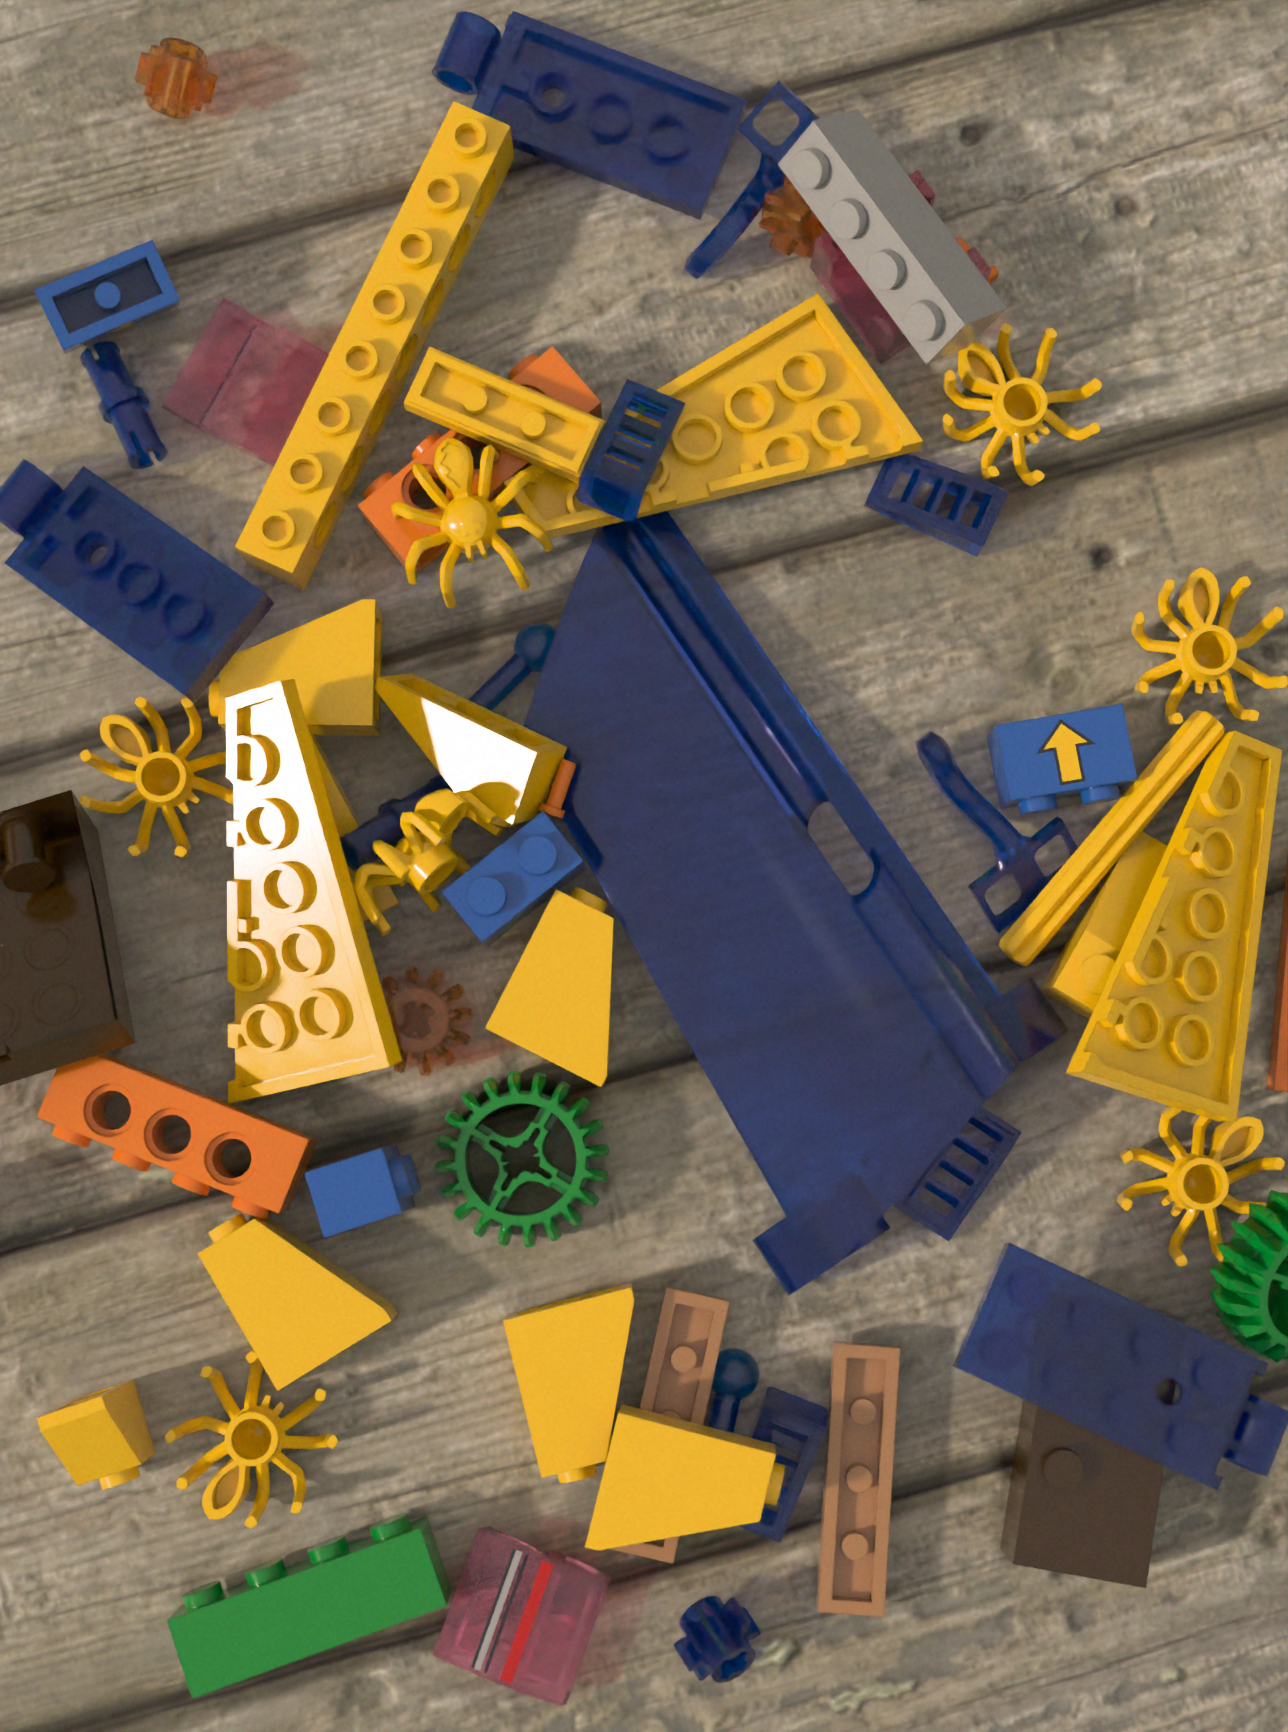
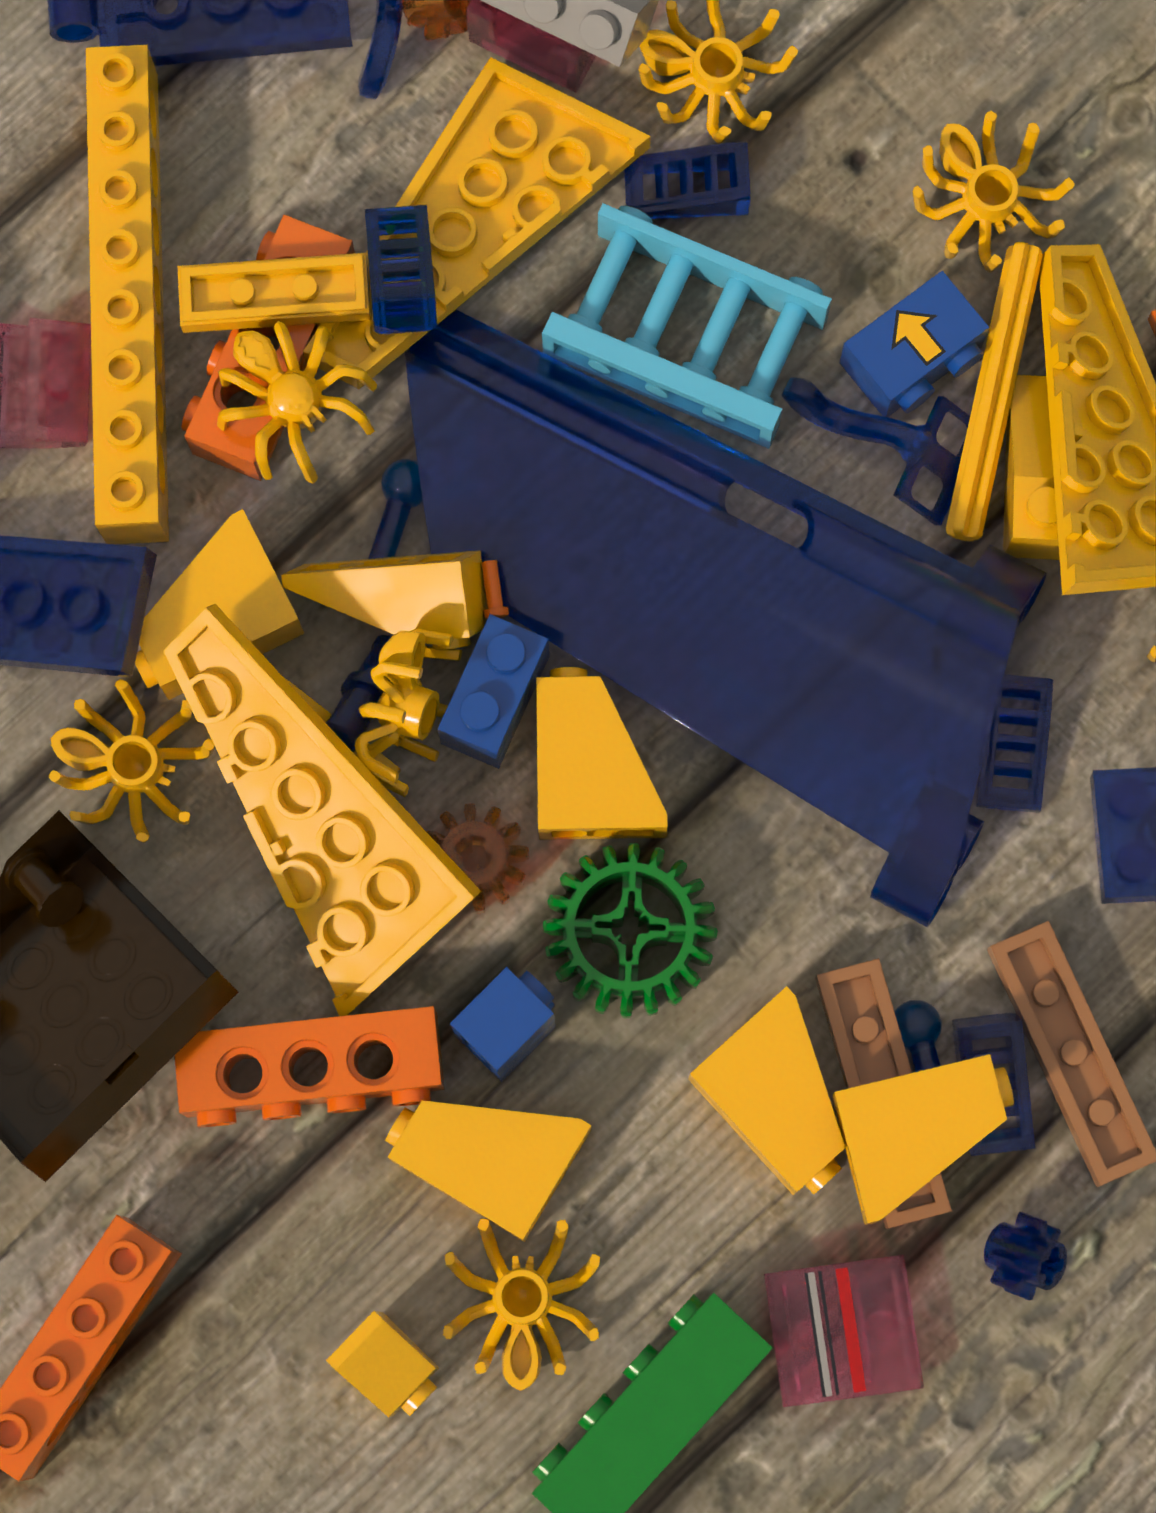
camera: 25 degrees left, 5 degrees down
none -> medium azure fence [542,203,832,449]

